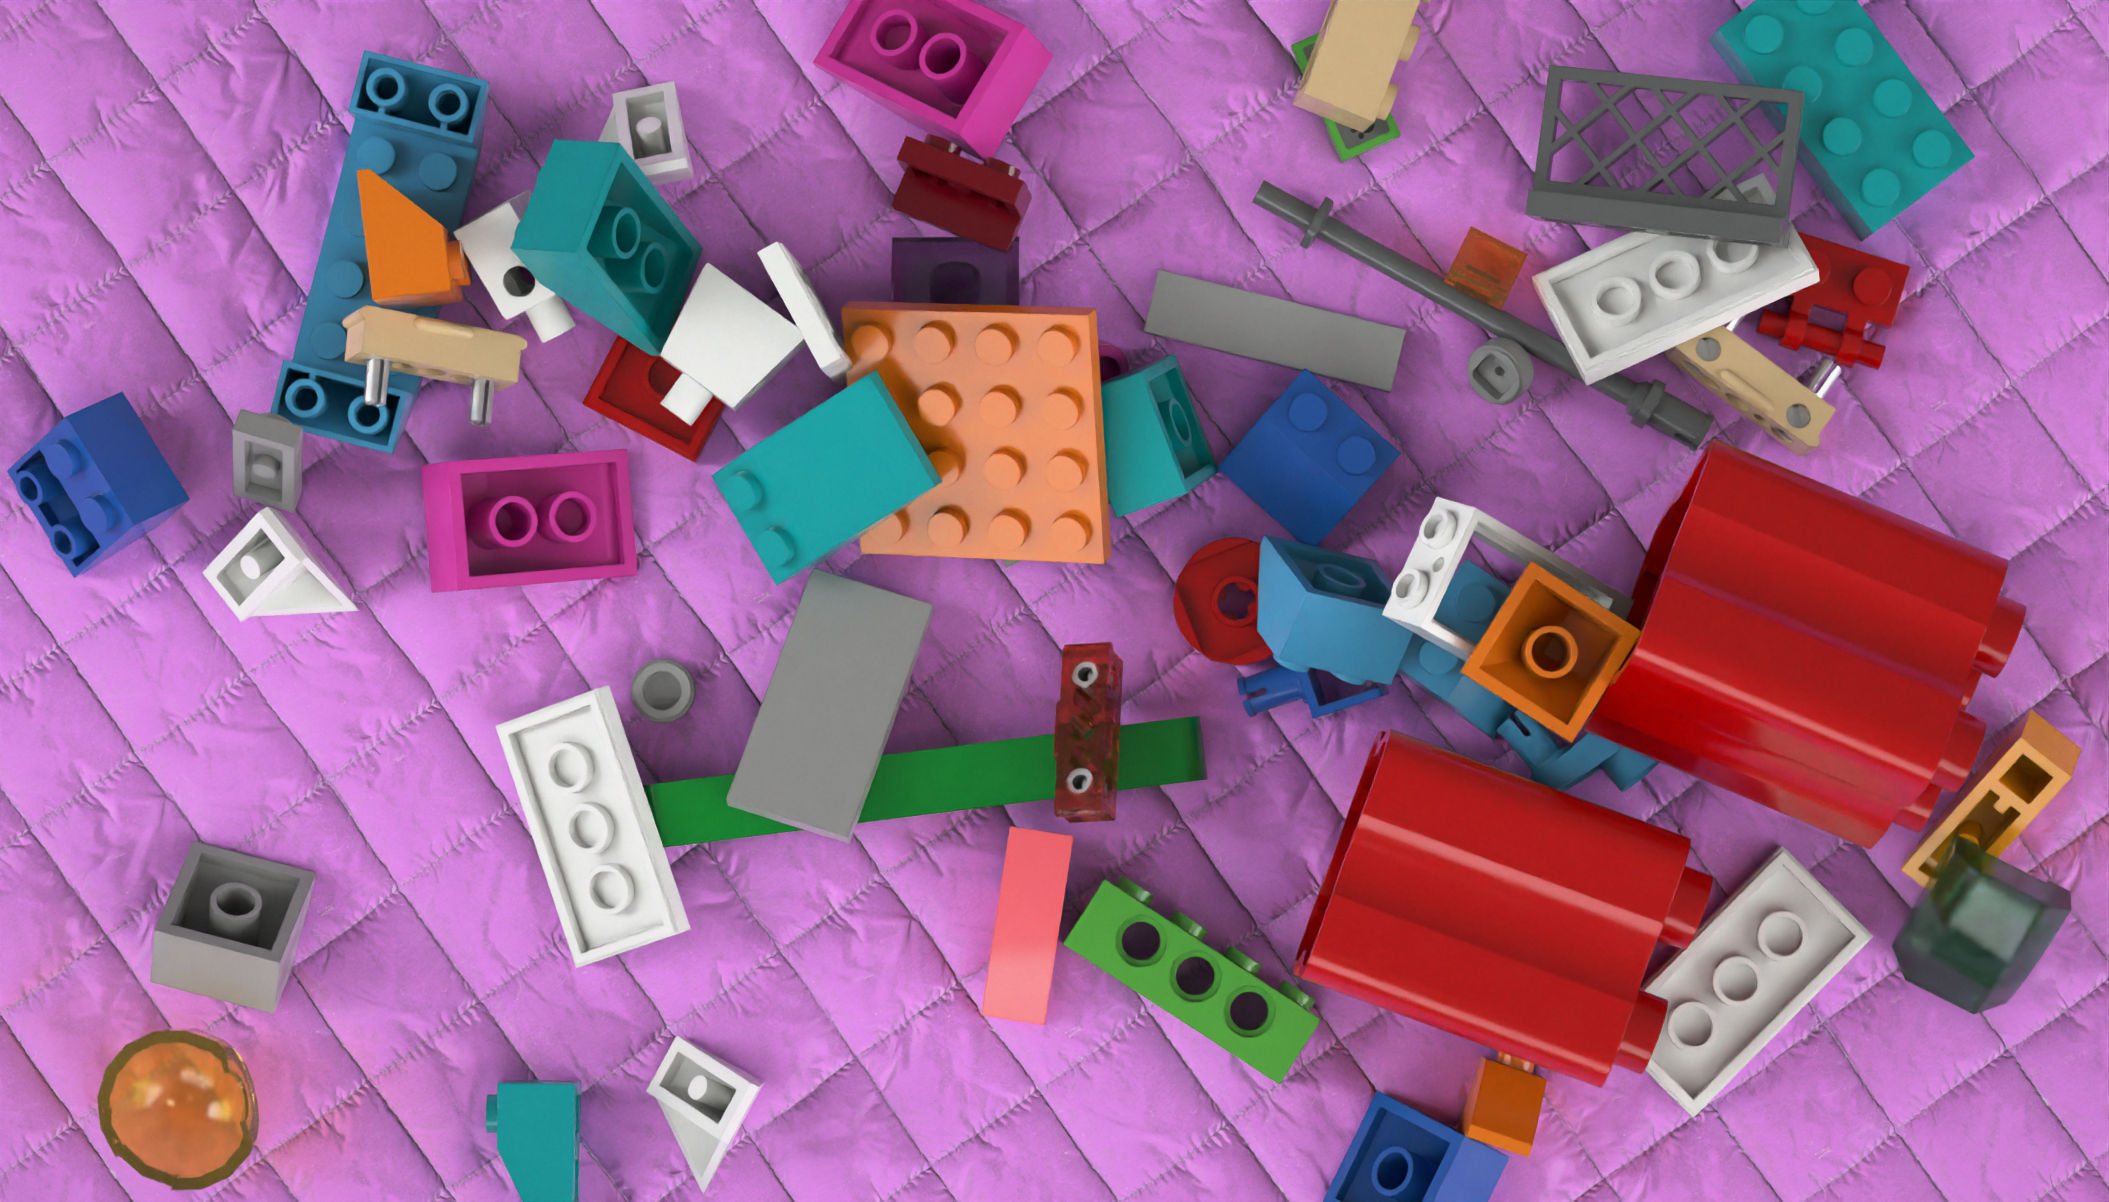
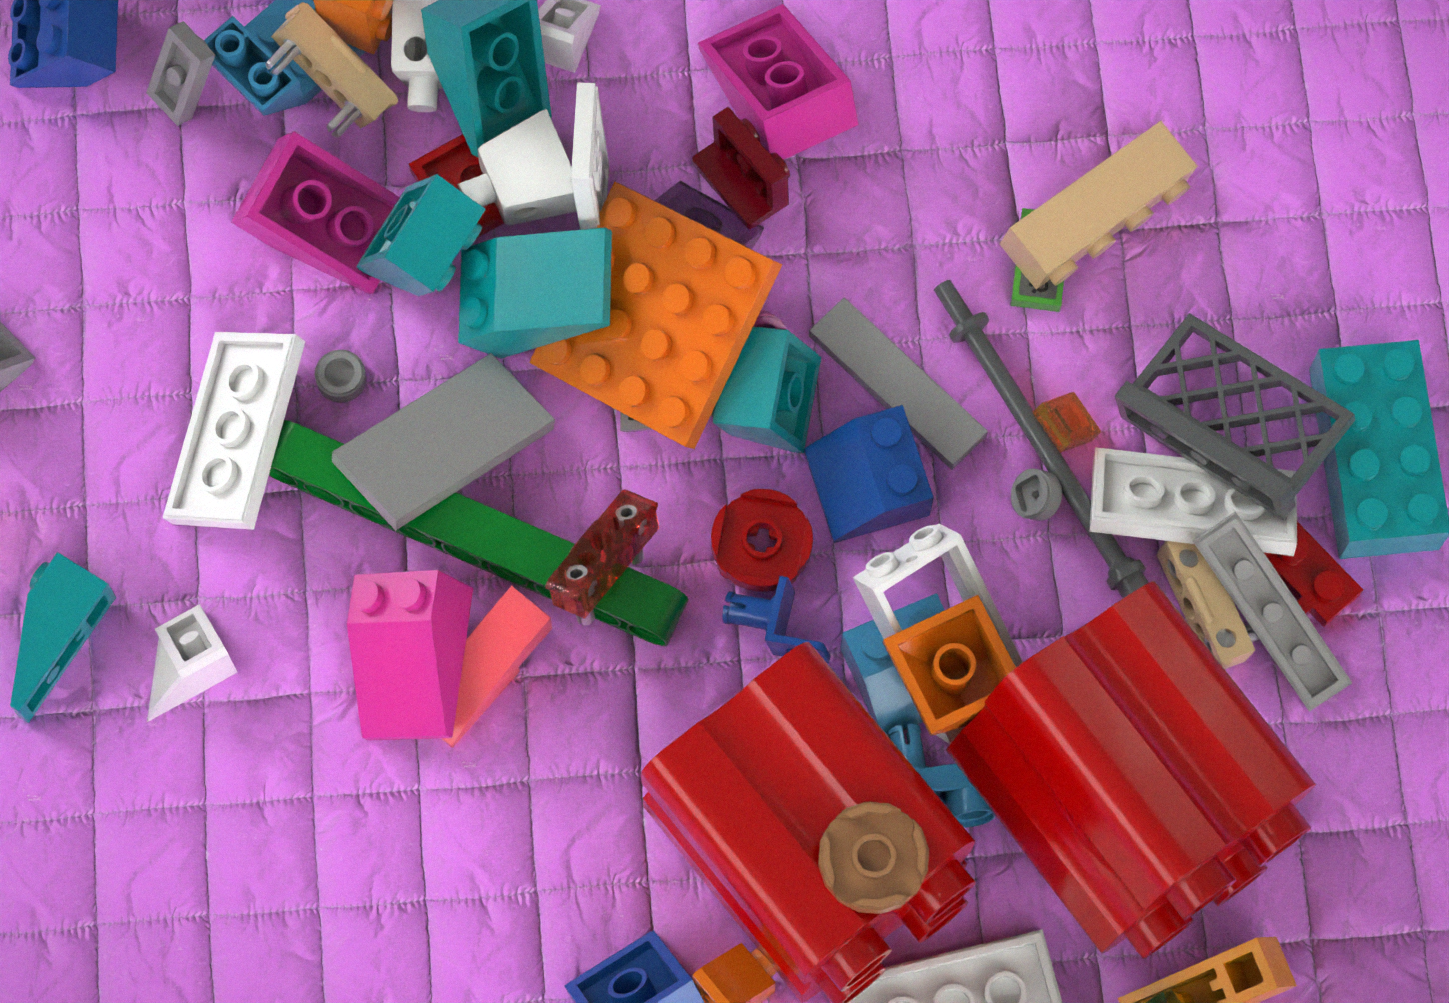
camera: 30 degrees right, 15 degrees down
white slope [202,506,360,622] -> none
bright green brick [1063,875,1321,1085] -> none
dark azure slope [1257,534,1414,685] -> none
none -> dark pink slope [347,570,473,740]
none -> teal slope [356,174,486,296]
none -> medium nougat tile [818,802,929,914]
none -> light grey tile [1192,512,1352,712]

